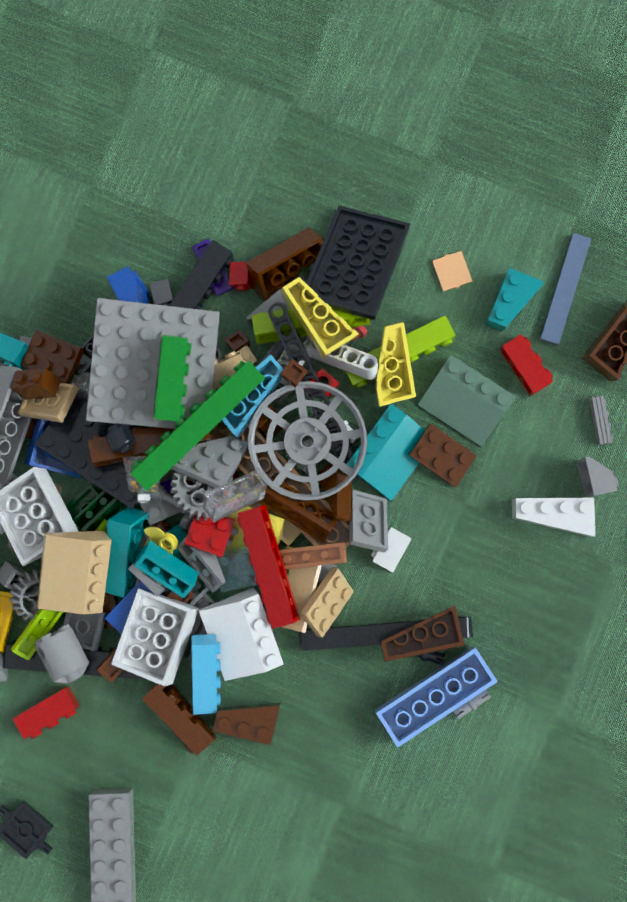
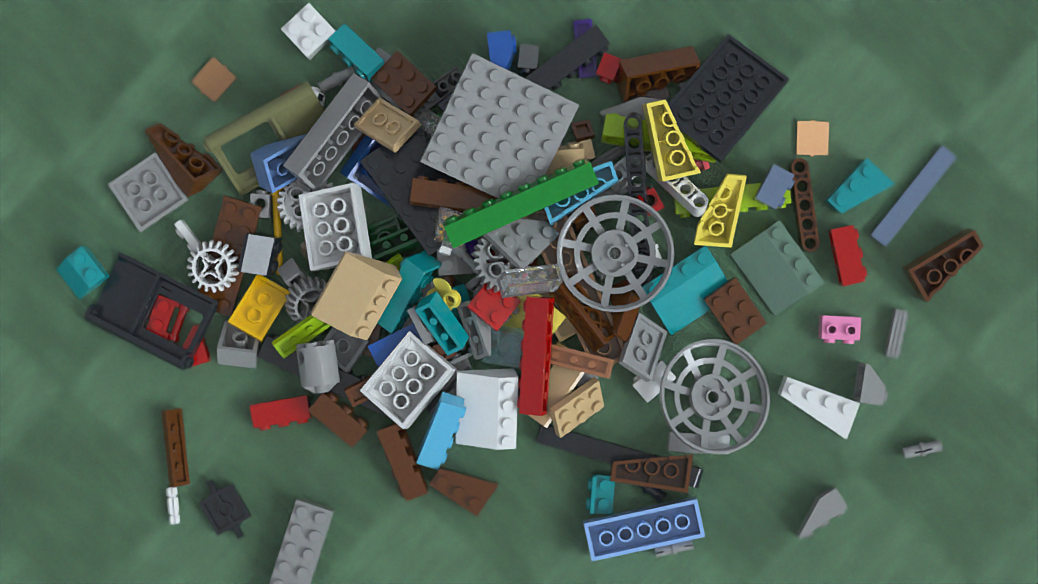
camera: 15 degrees right, 5 degrees up
reddish brown brick [10,368,61,399] -> none
black head [106,423,136,454] -> none
green brick [153,335,191,422] -> none
reddish brown plate [280,359,308,387] -> none
none -> reddish brown brick [308,391,370,448]
none -> teal bracket [586,474,615,514]
none -> light grey dish [659,339,770,455]
none -> light grey slope [667,432,730,454]
none -> sand blue brick [753,164,795,210]
none -> reddish brown beam [788,158,819,252]
none -> light grey slope [796,486,848,539]
none -> bright pink brick [818,315,861,344]

